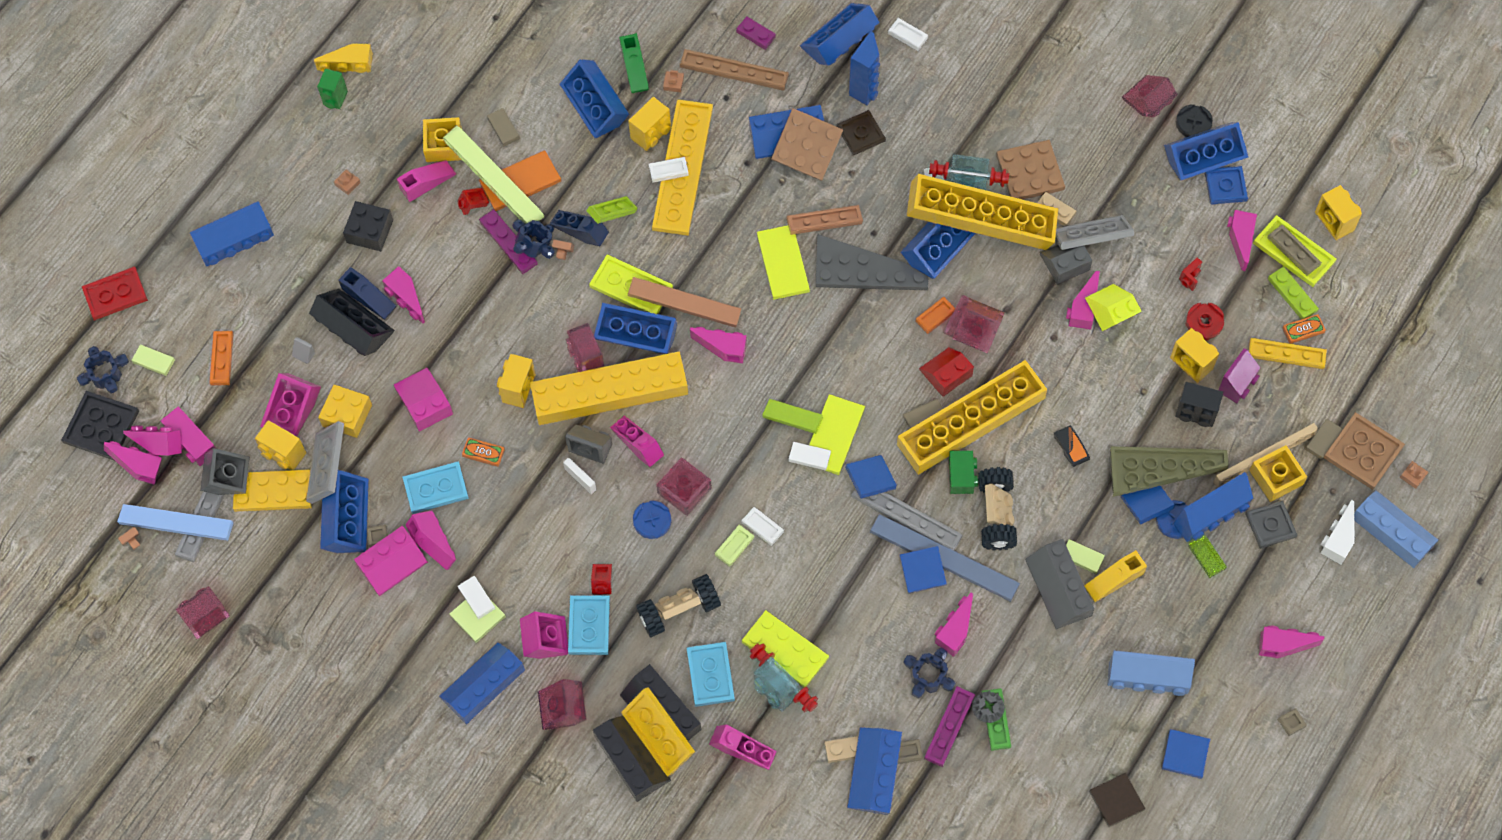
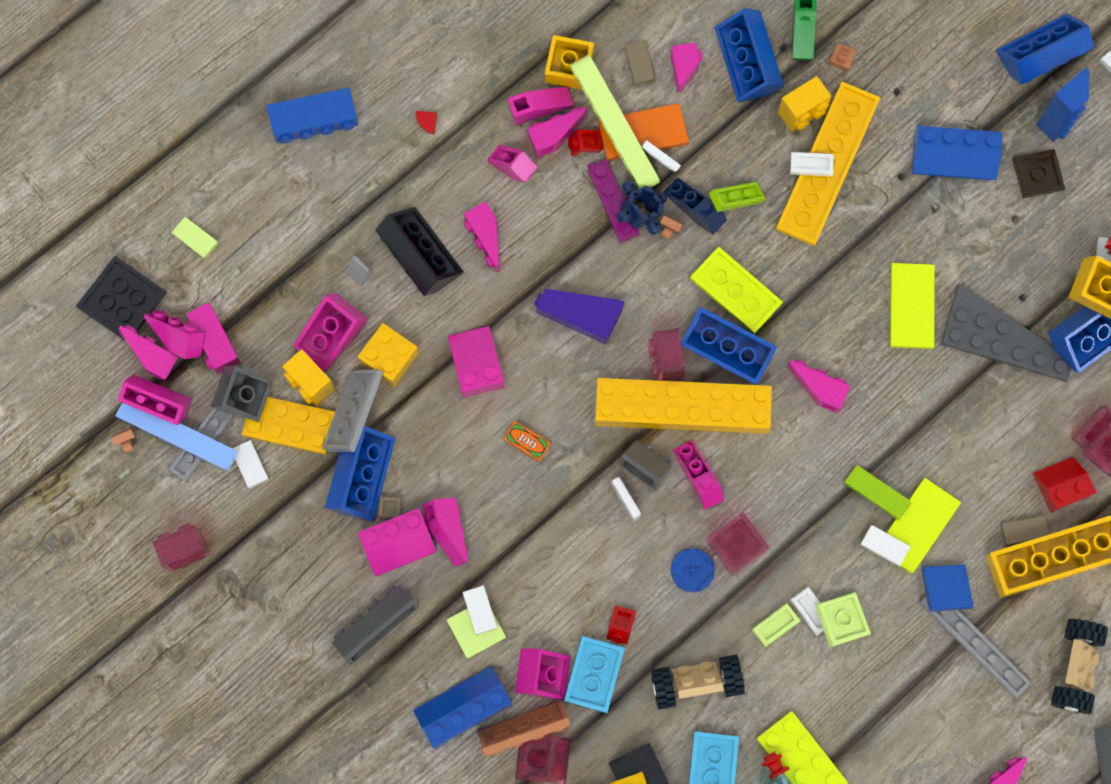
camera: 15 degrees right, 10 degrees up
dark blue piece [77,346,129,393] -> none
red plate [81,267,148,321] -> none
orange tile [209,331,234,385] -> none
nougat tile [334,169,361,195] -> none
dark blue slope [338,267,397,320] -> none
black brick [343,201,393,252] -> none
medium azure plate [403,461,469,514] -> none
yellow brick [497,354,536,408] -> none
nougat tile [628,277,741,328] -> none
medium nougat tile [680,49,789,91] -> none
magenta plate [736,16,776,50] -> none
medium nougat plate [771,108,843,181] -> none
nougat tile [787,205,863,235] -> none
sand blue tile [870,514,1020,602] -> none
blue tile [900,546,947,594] -> none
orange tile [916,297,956,334] -> none
green brick [949,451,978,494] -> none
none -> dark pink brick [118,374,192,425]
none -> white tile [232,440,269,489]
none -> dark grey slope [332,585,419,665]
none -> red tile [416,111,437,135]
none -> nougat plate [477,700,571,756]
none -> dark pink slope [487,144,537,183]
none -> dark pink slope [527,107,587,158]
none -> dark purple slope [534,289,624,345]
none -> white tile [641,140,681,172]
none -> dark pink slope [670,42,702,93]
none -> yellowish green tile [815,592,871,647]

